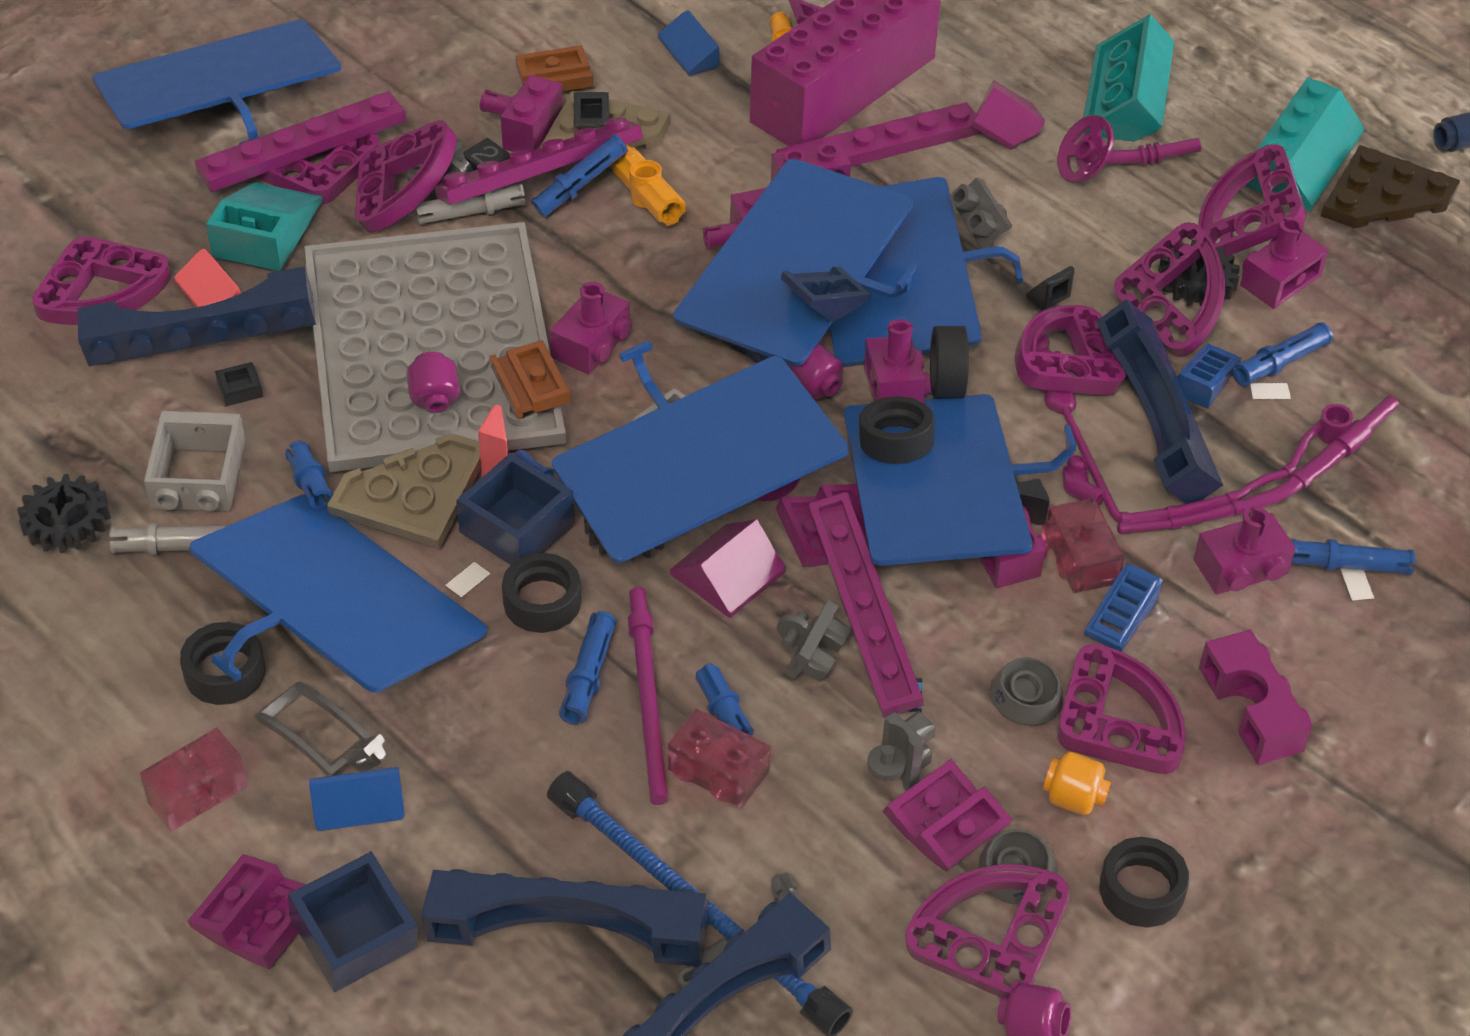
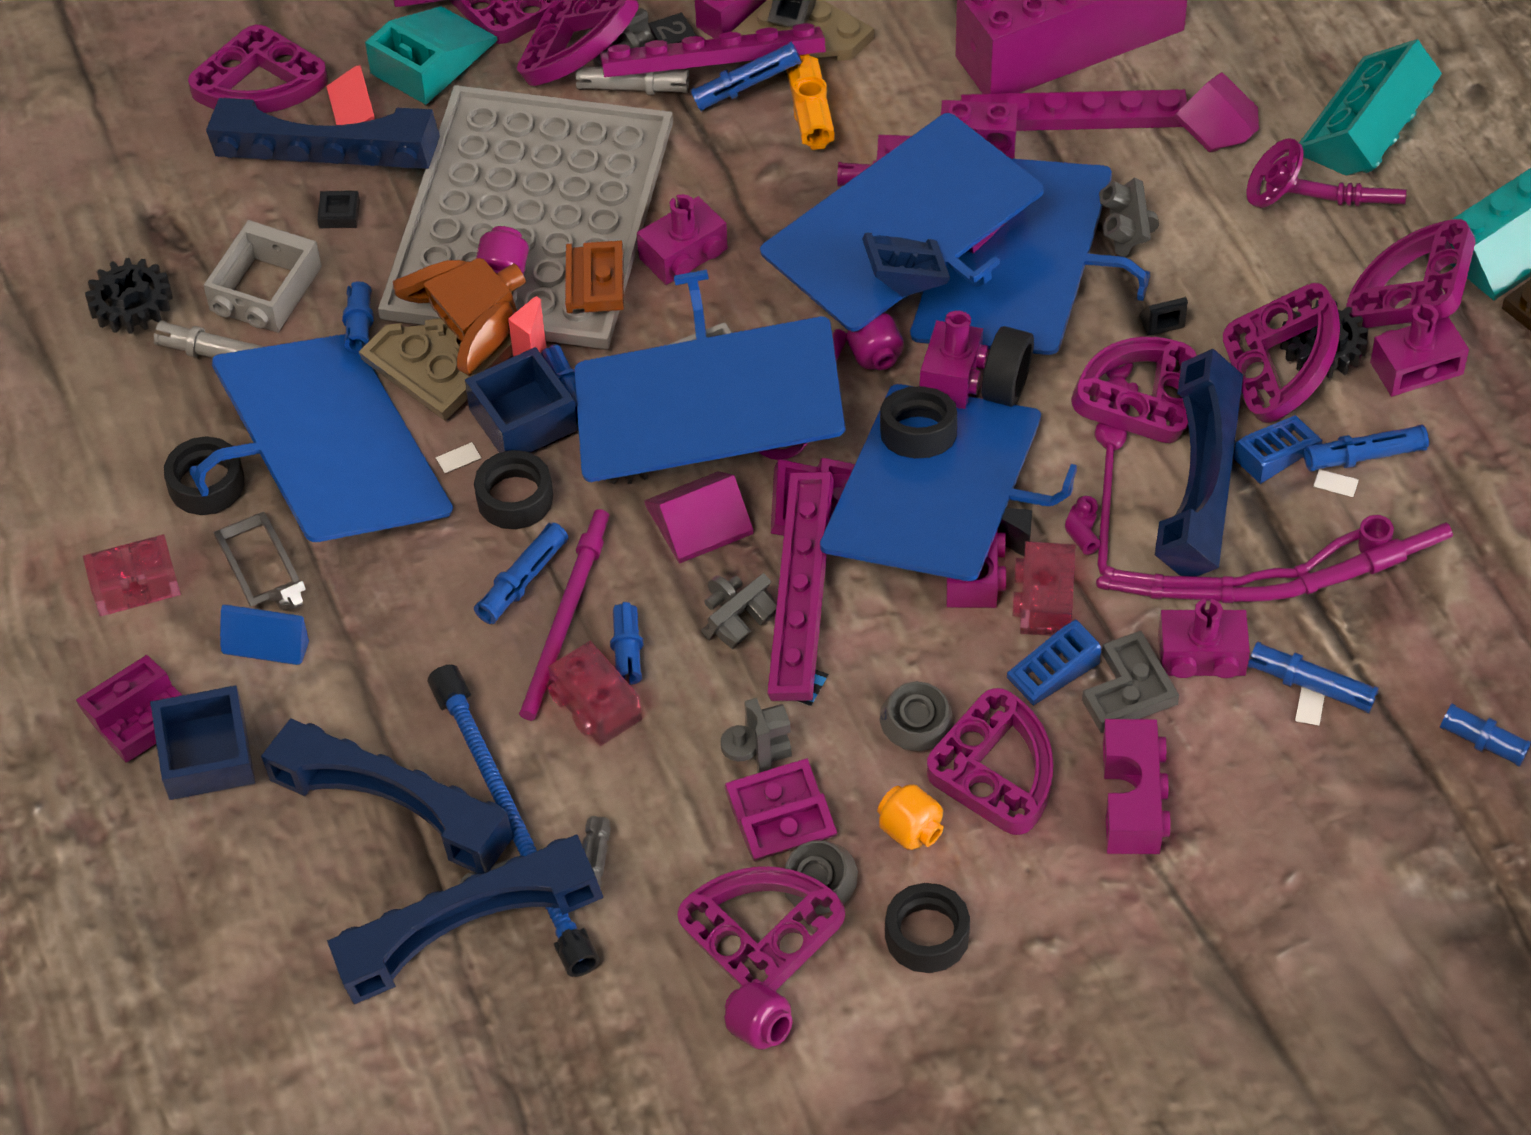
camera: 25 degrees right, 5 degrees up
none -> dark orange torso [392,258,526,376]
none -> dark grey plate [1082,631,1179,733]

